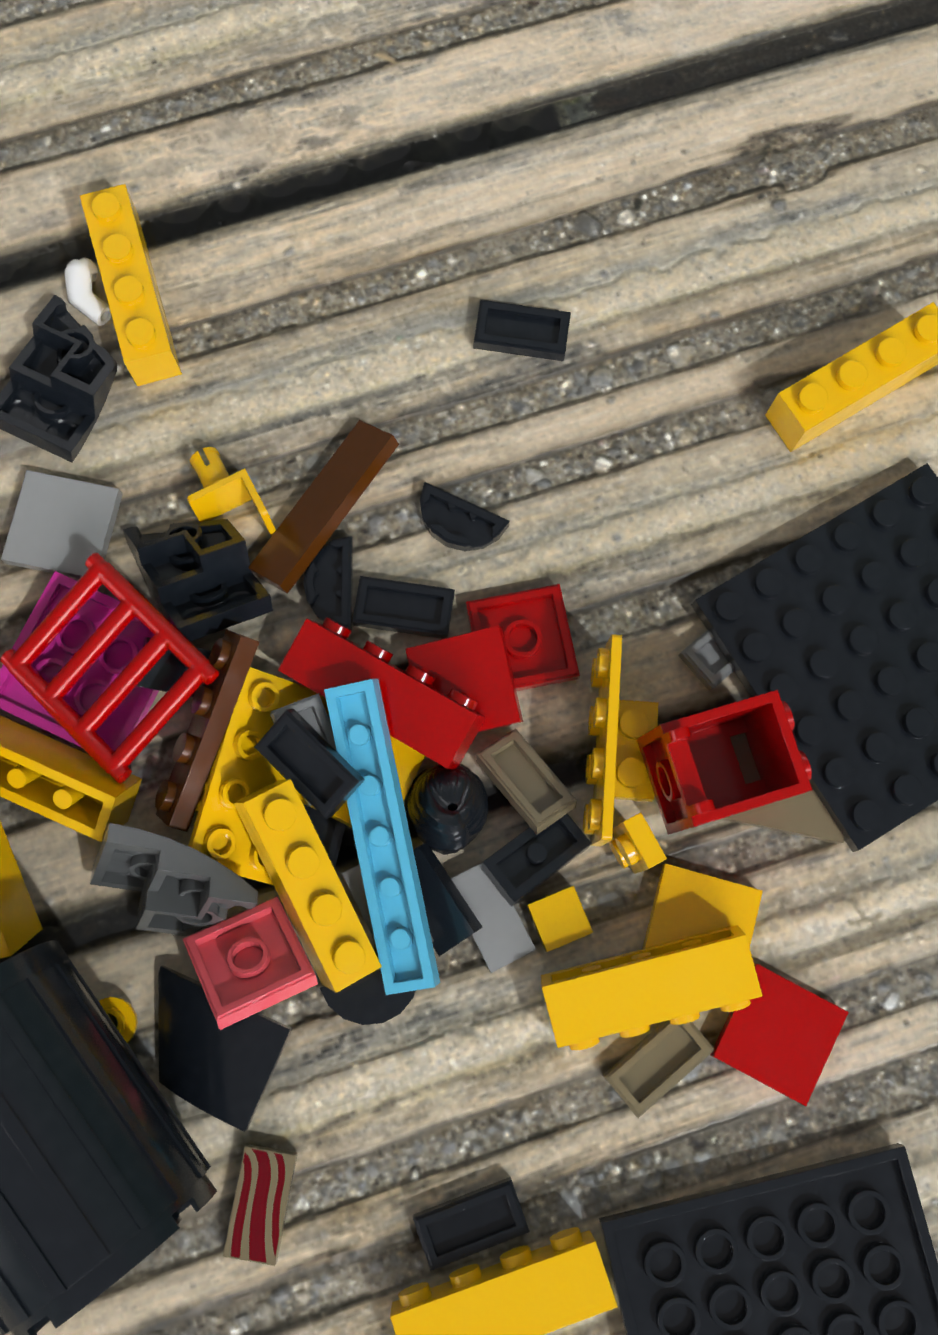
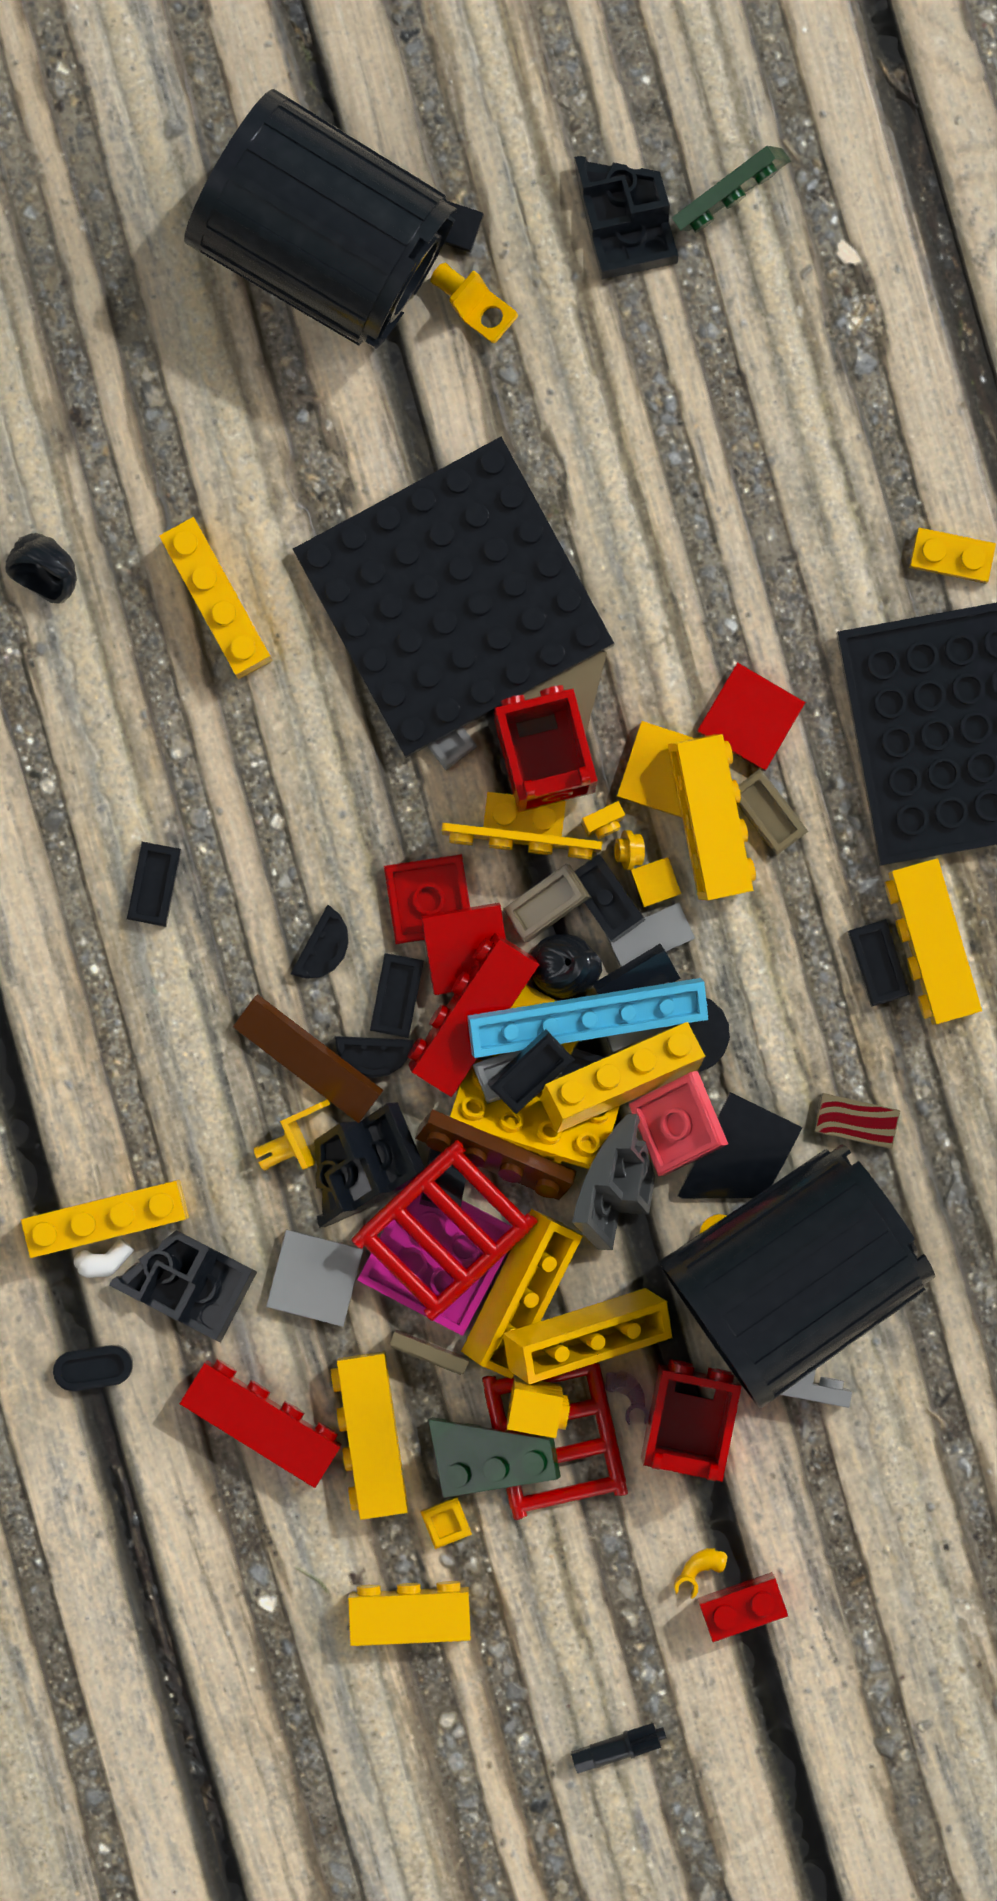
camera: 85 degrees left, 10 degrees up
none -> black hair [5,533,77,604]
none -> yellow plate [614,830,645,870]

